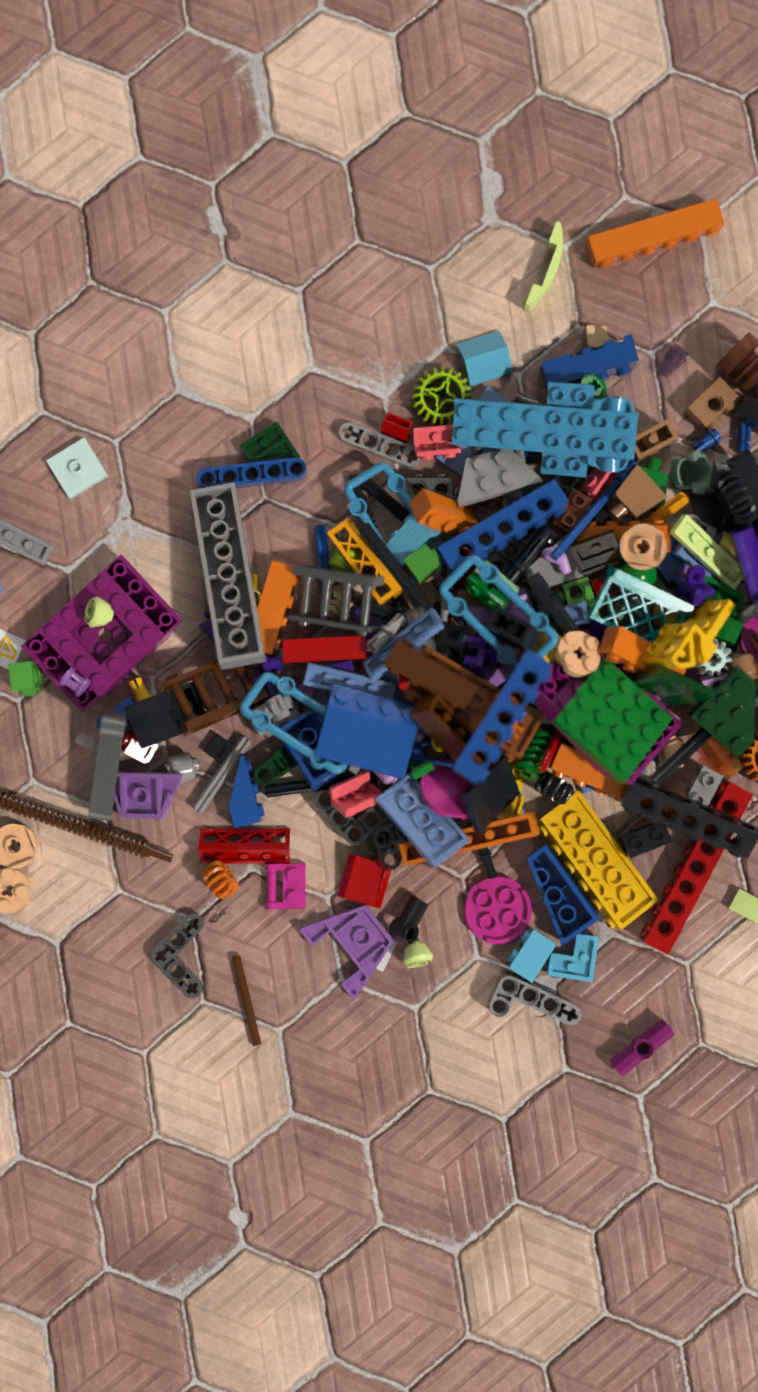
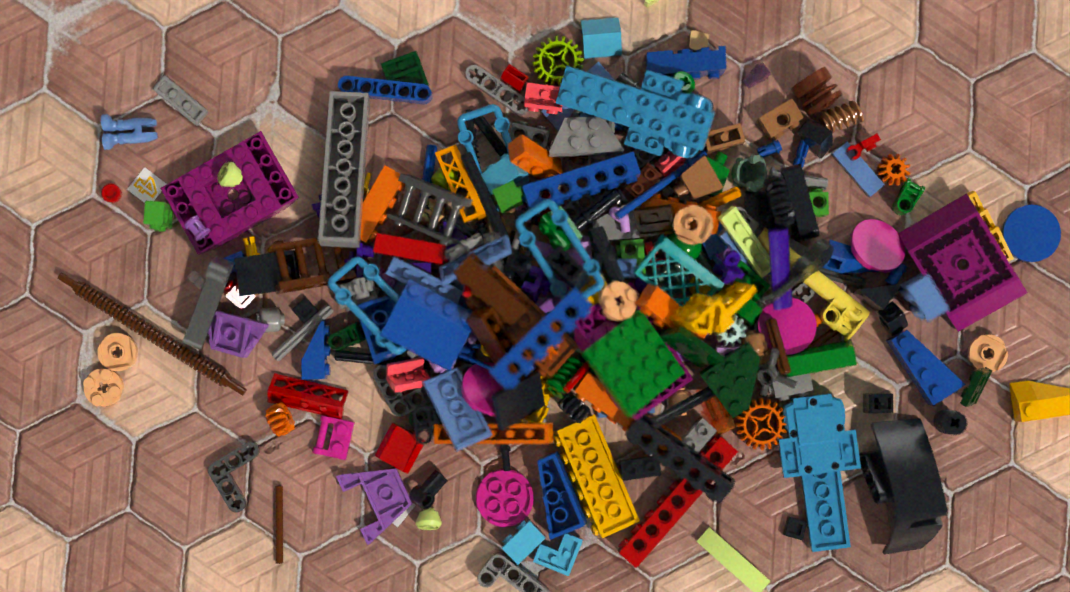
camera: 15 degrees right, 0 degrees up
light aqua plate [46,438,109,500] -> none
green tile [408,759,435,780] -> none

